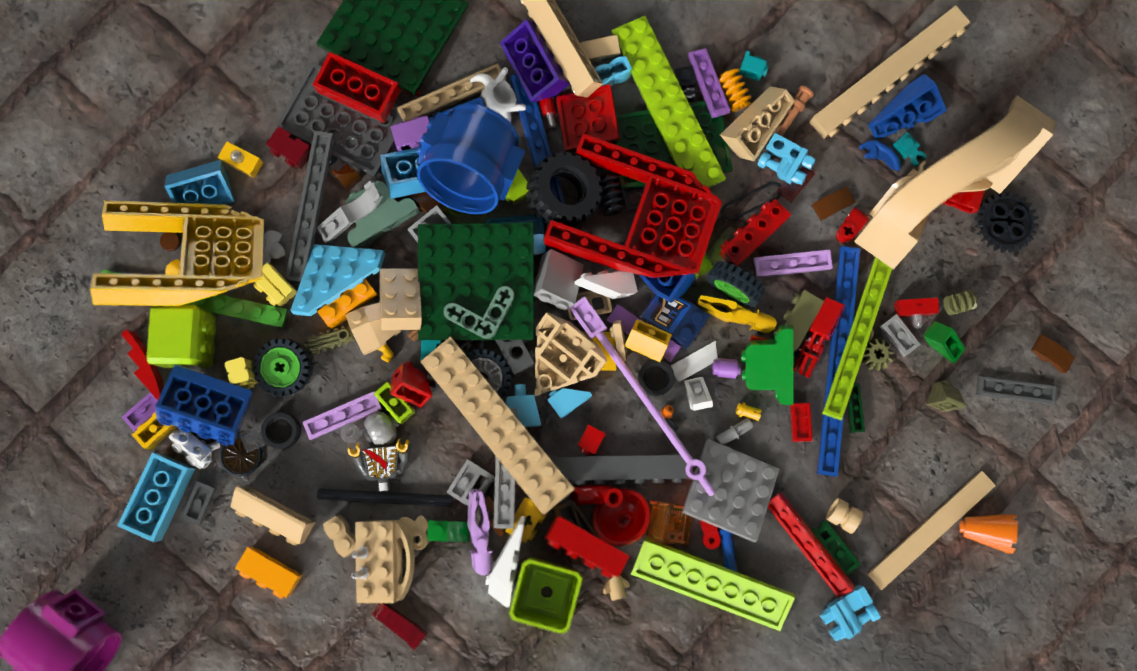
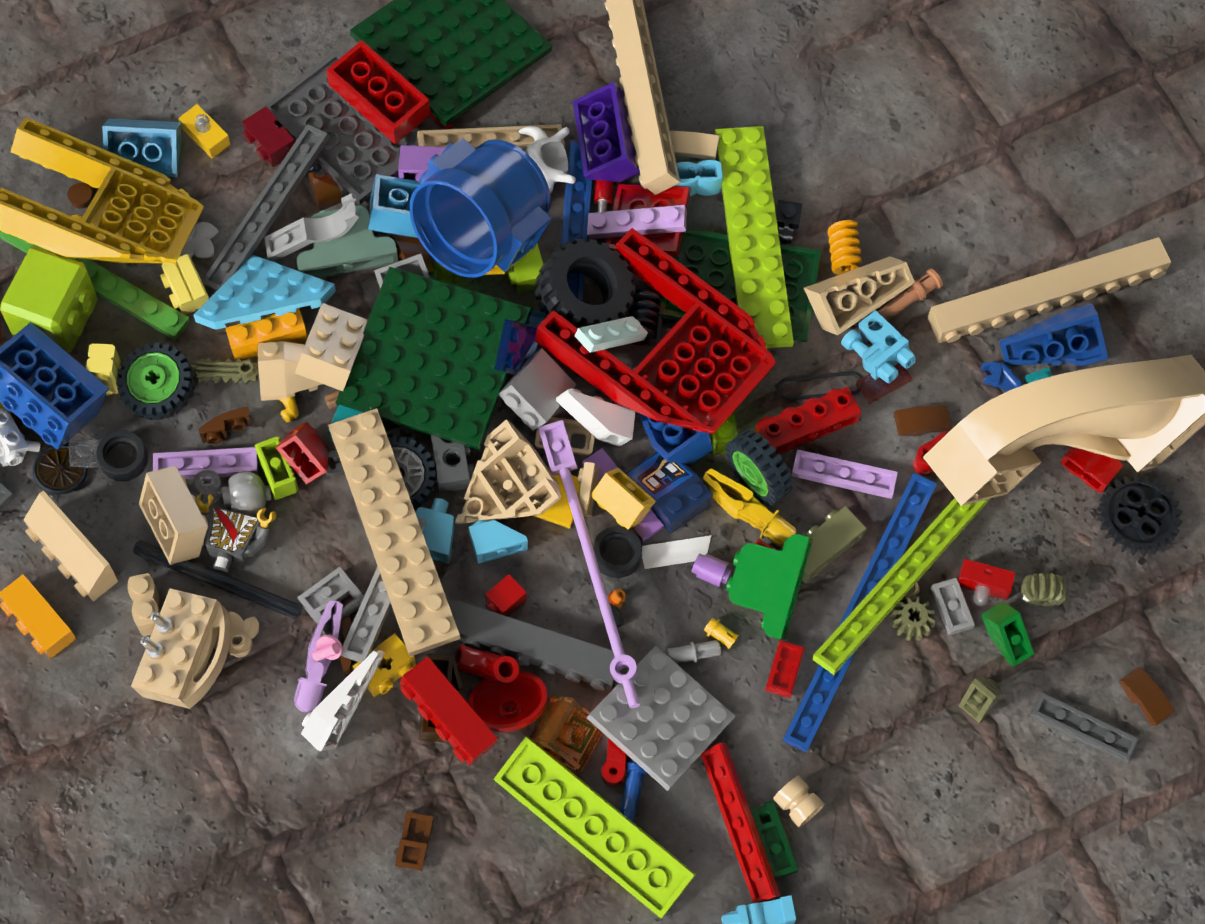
camera: 15 degrees right, 15 degrees down
dark red leg [372,603,428,650] -> none
green slope [427,520,469,542] -> none
sand green beam [444,286,515,339] -> none
lime plate [509,557,582,634] -> none
tan piece [603,575,630,601] -> none
white slope [684,377,713,411] -> none
medium lavender tile [688,48,730,118] -> none
teal brick [738,51,769,81] -> none
red arm [793,297,845,378] -> none
dark green piece [847,383,865,433] -> none
tan tile [867,471,996,590] -> none
orange cone [959,514,1018,554] -> none
none -> tan brick [139,466,208,565]
none -> reddish brown slope [199,406,252,444]
none -> bright pink plate [312,635,343,661]
none -> reddish brown slope [395,812,434,871]
none -> clear blue wing [494,319,537,375]
none -> light aqua plate [575,316,648,353]
none -> lavender plate [587,205,687,239]

